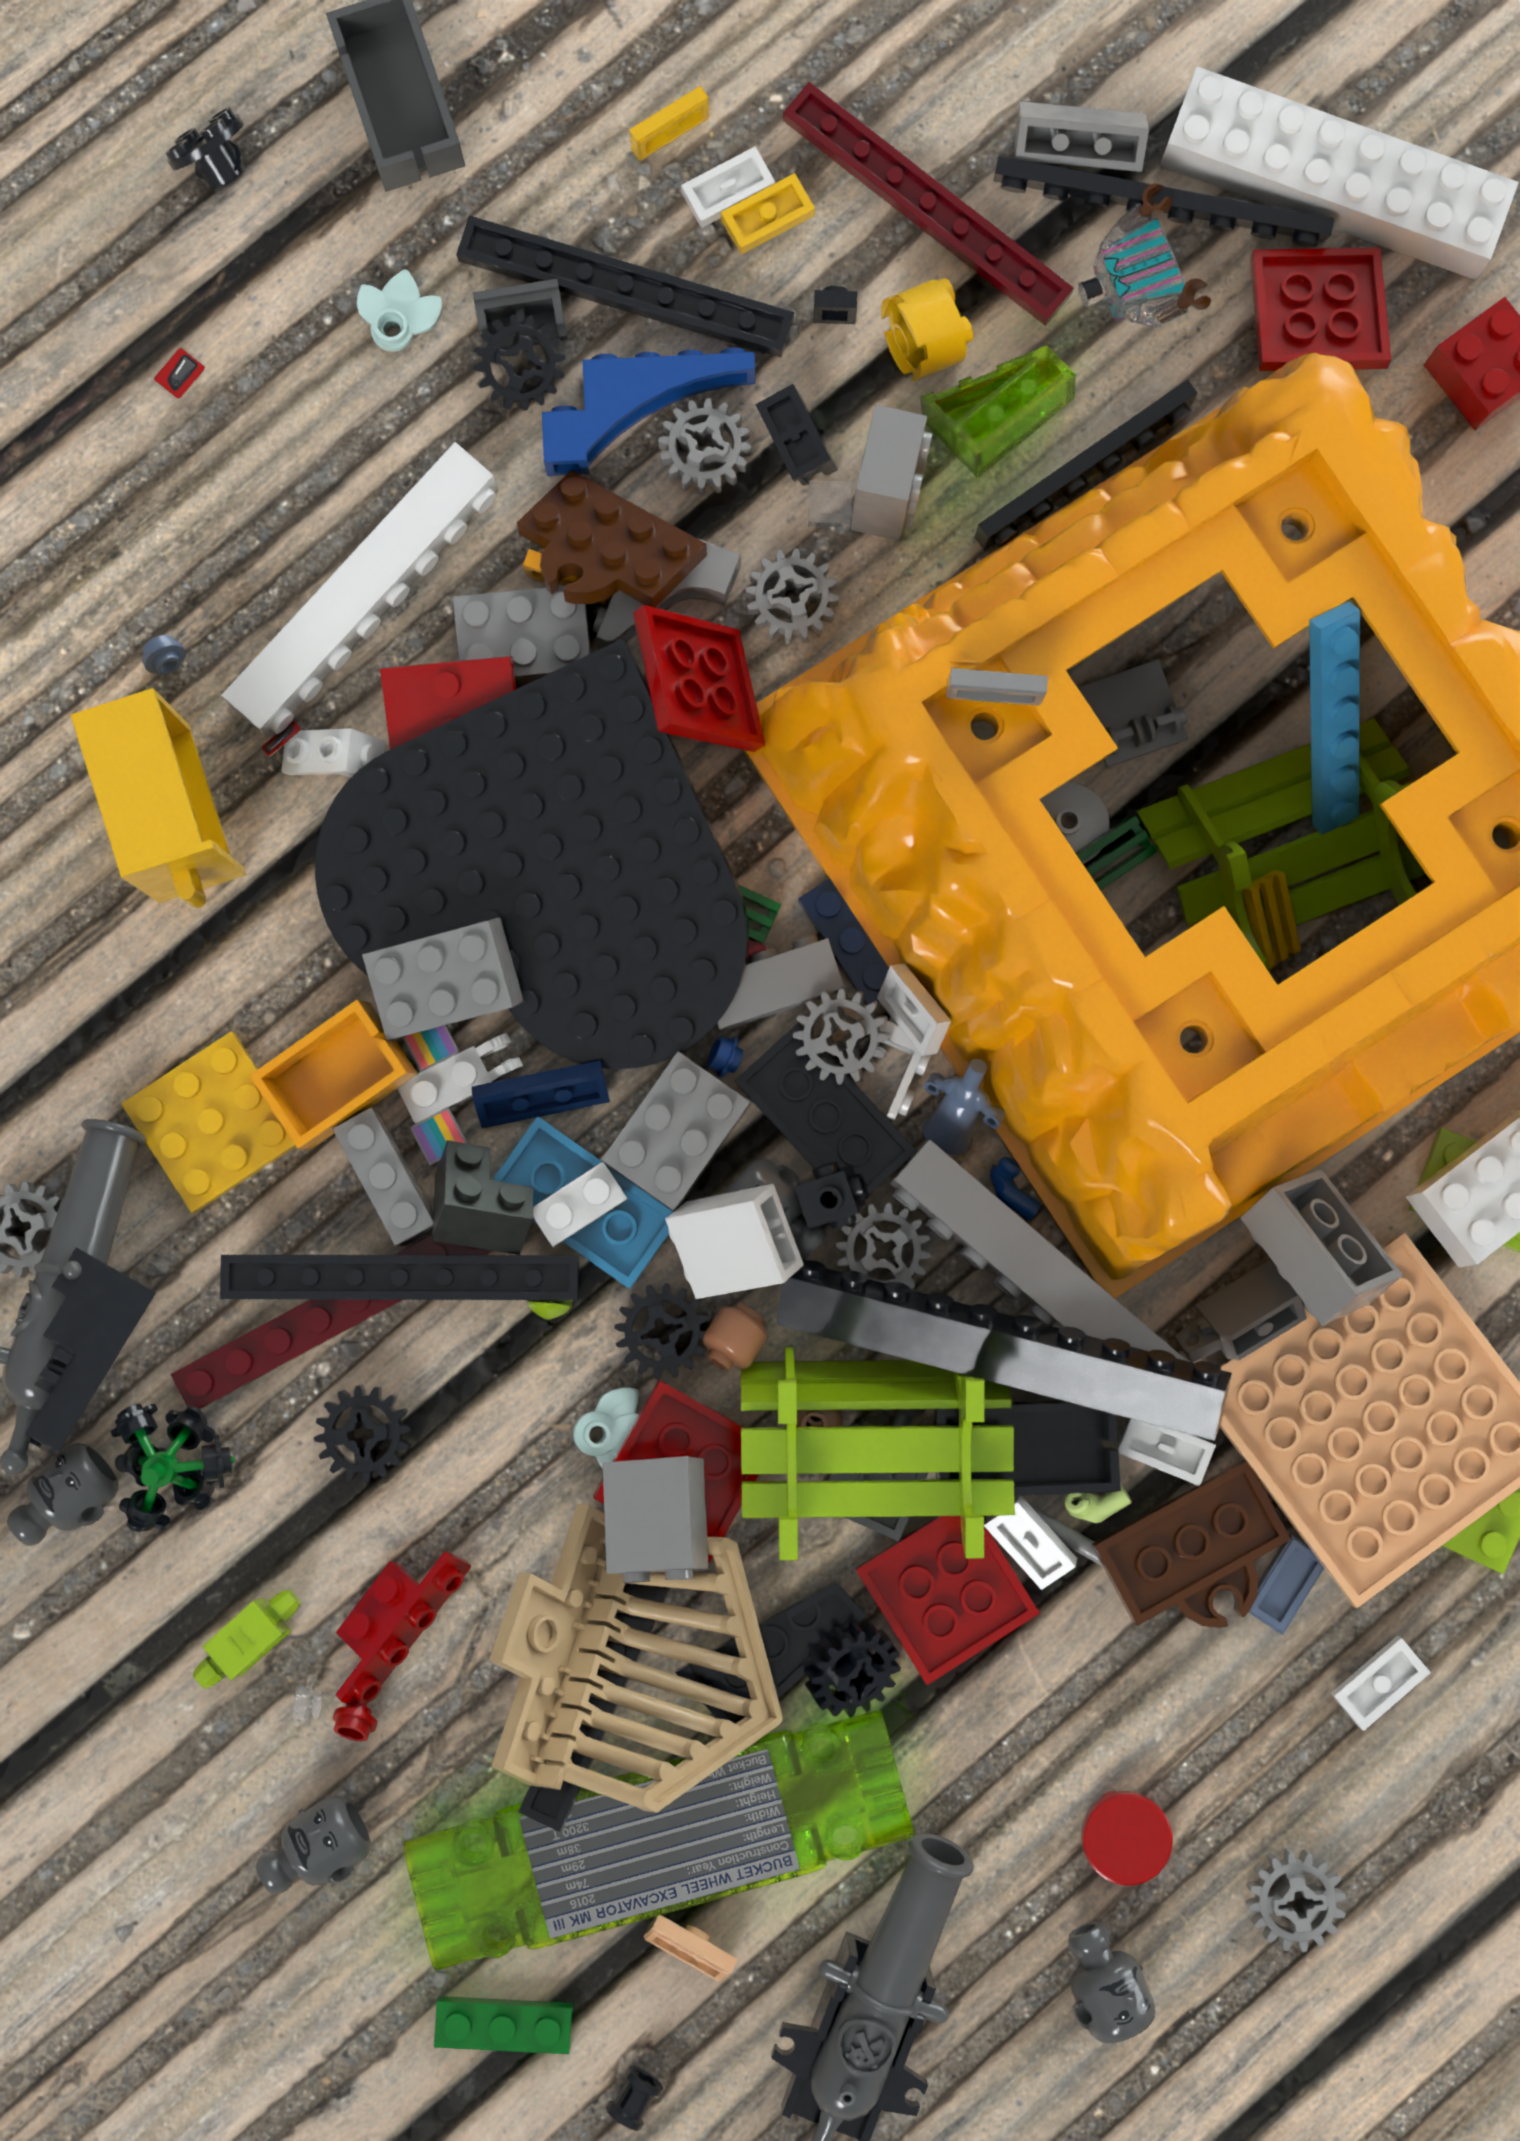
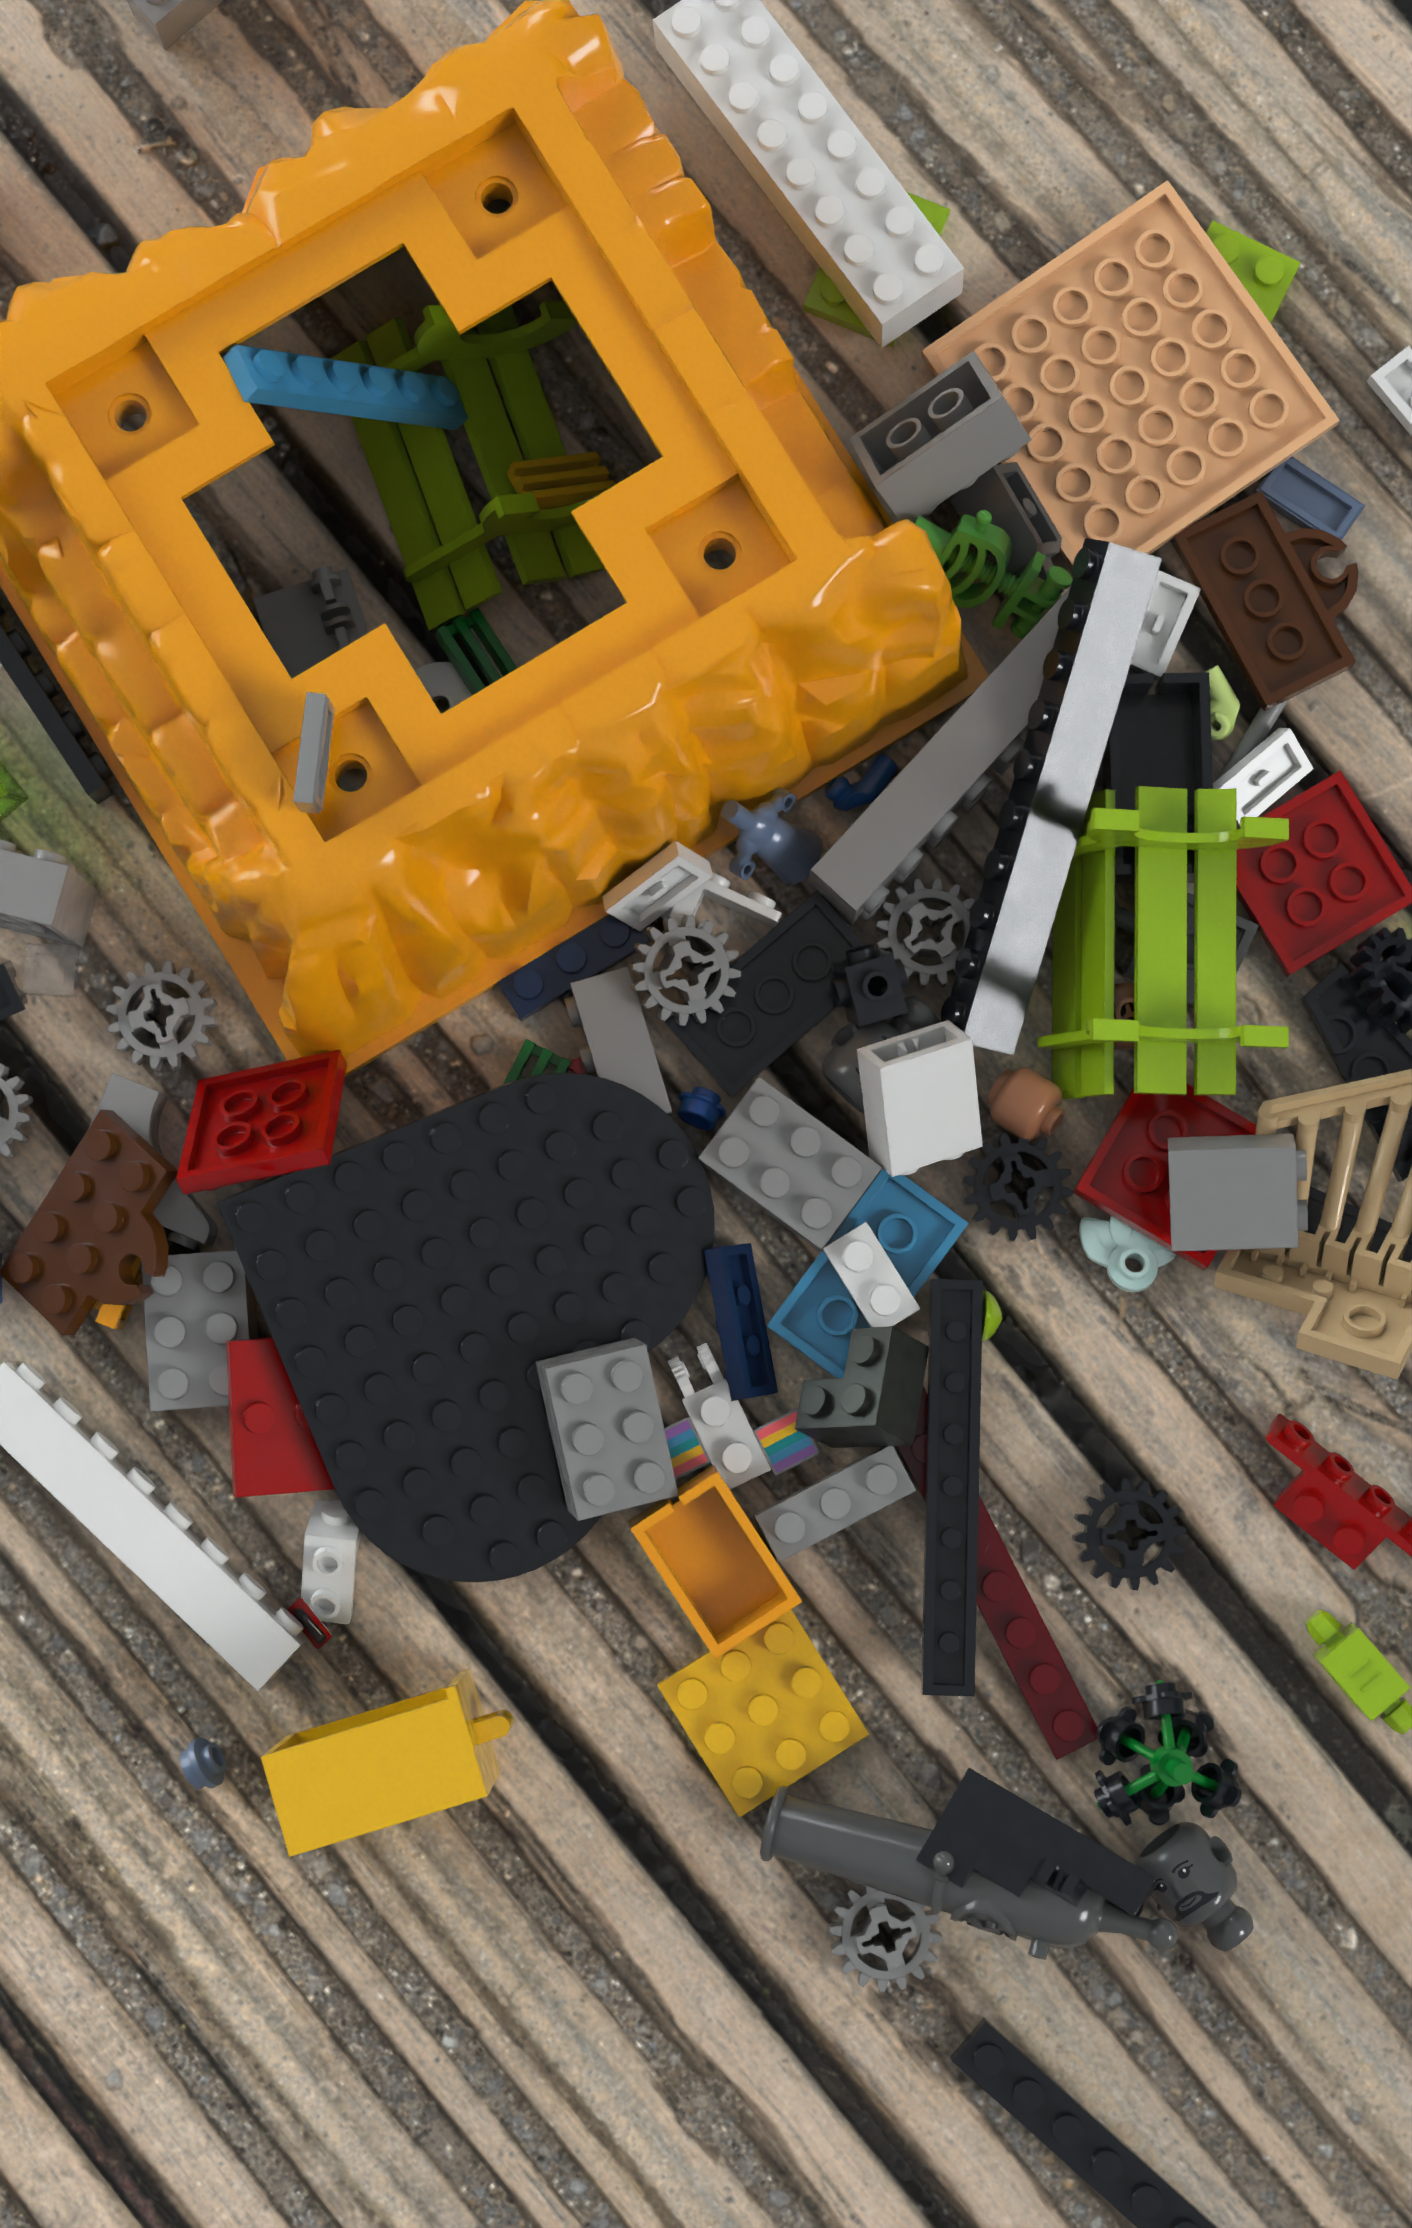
camera: 85 degrees left, 0 degrees up
none -> bright green torso [913,510,1072,639]

